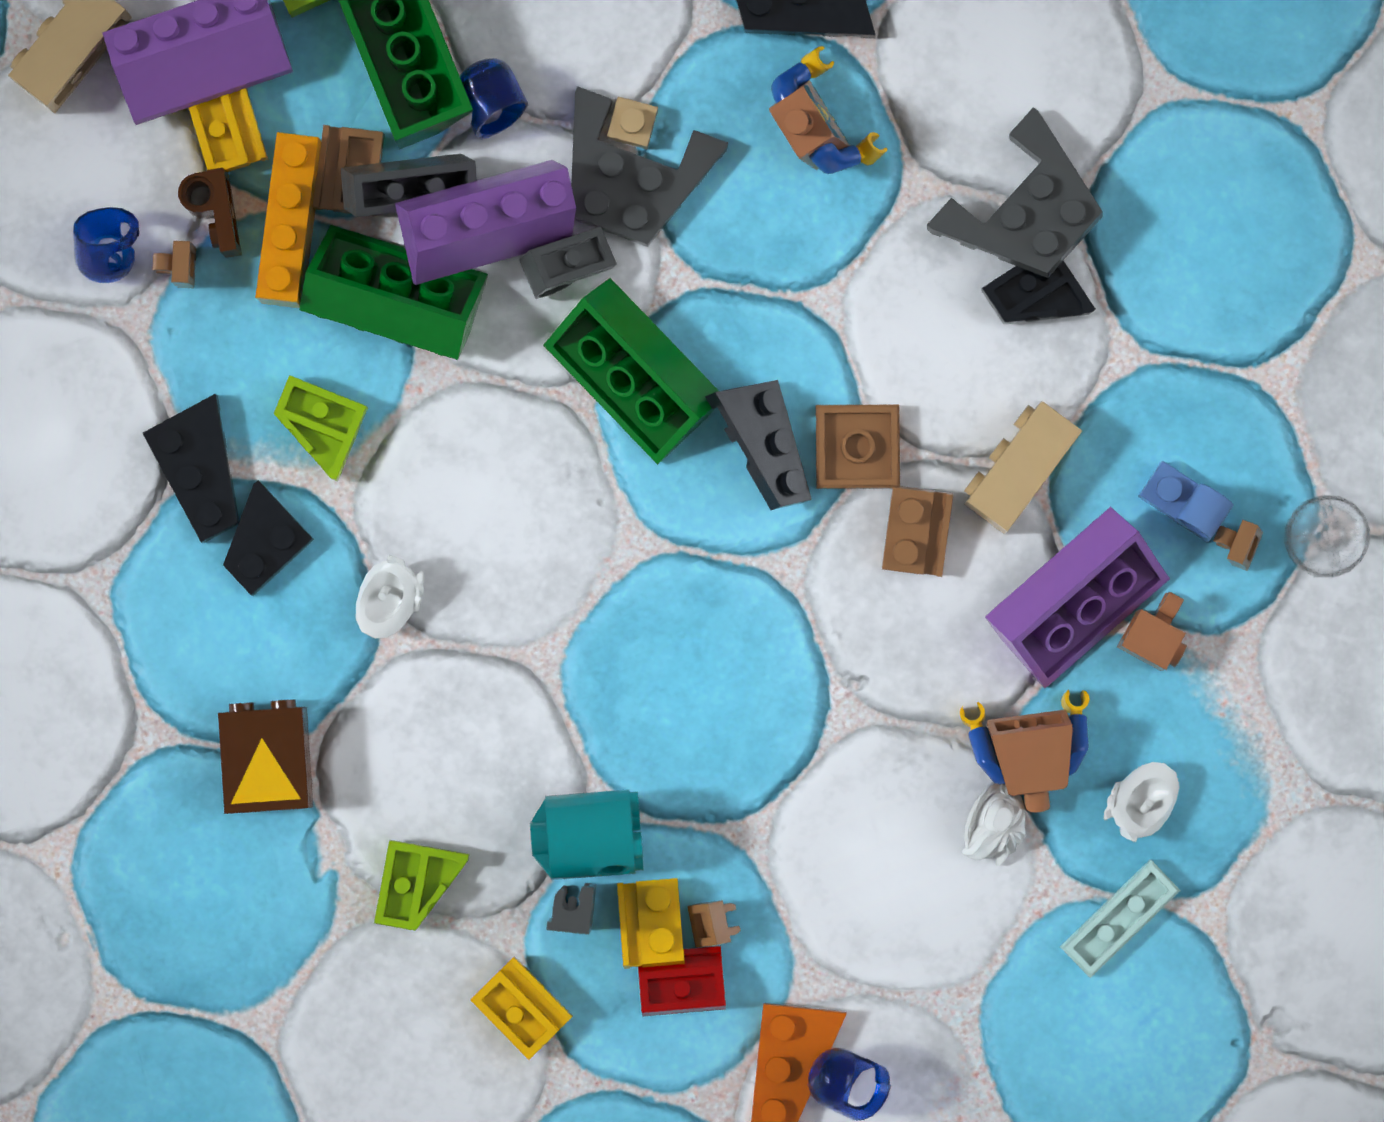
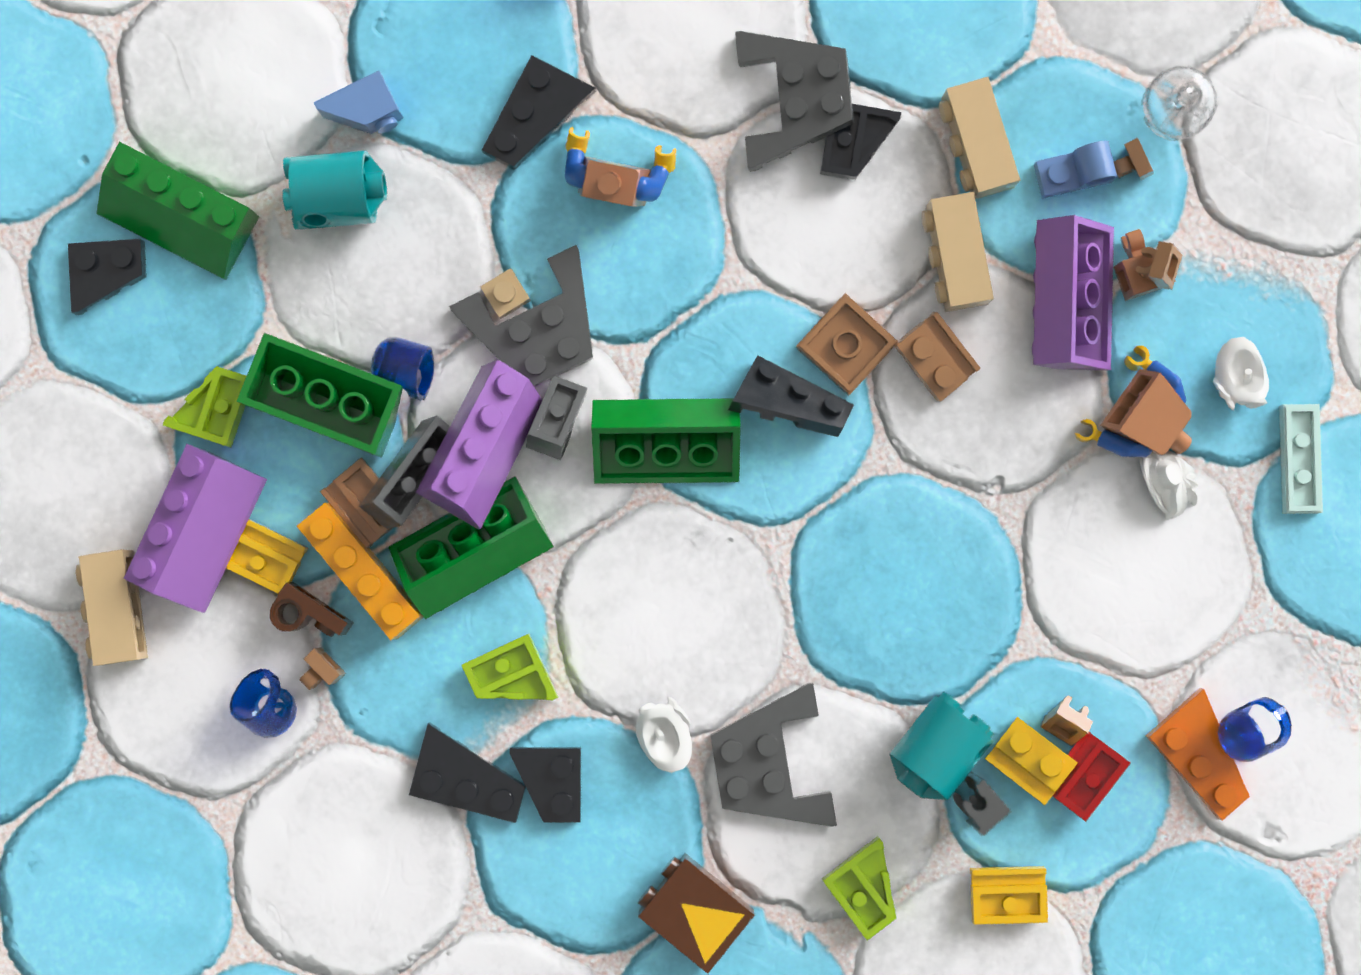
camera: 55 degrees left, 0 degrees up
none -> dark grey wing [710,683,837,827]
none -> tan brick [939,77,1020,199]
none -> medium nougat tile [1136,241,1182,290]

